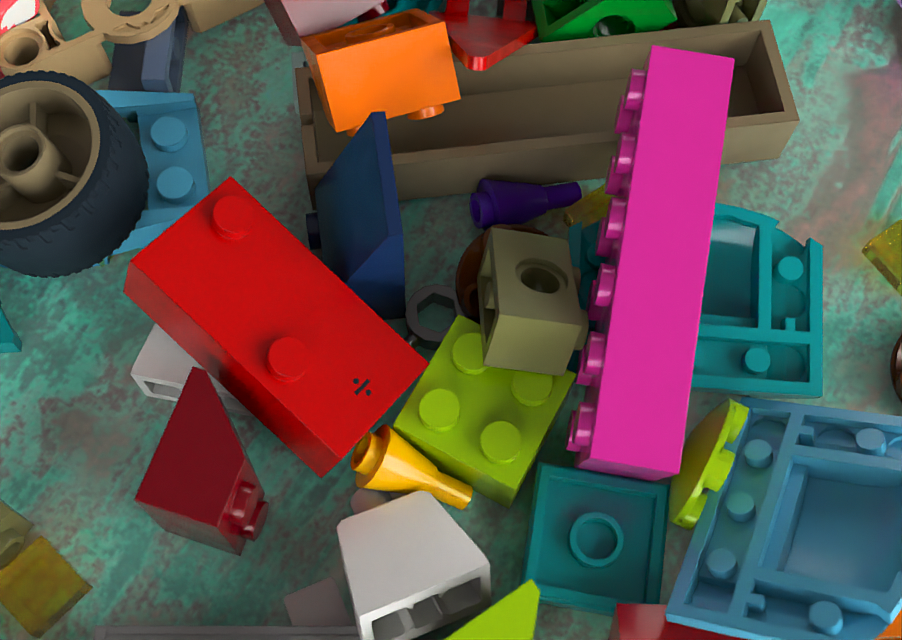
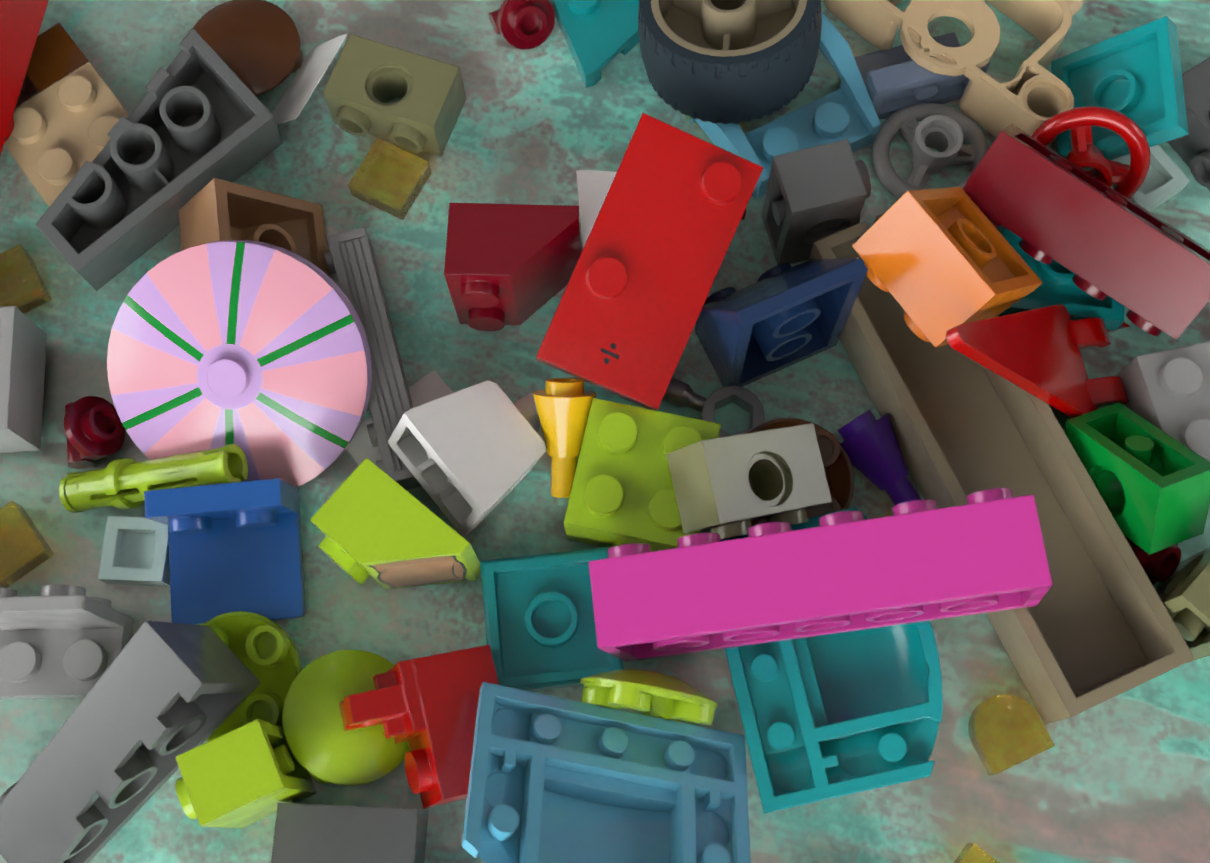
camera: 80 degrees right, 5 degrees up
none -> dark grey brick [761,139,871,265]
none -> light grey piece [872,103,989,200]
none -> clear yellow tile [968,694,1055,776]

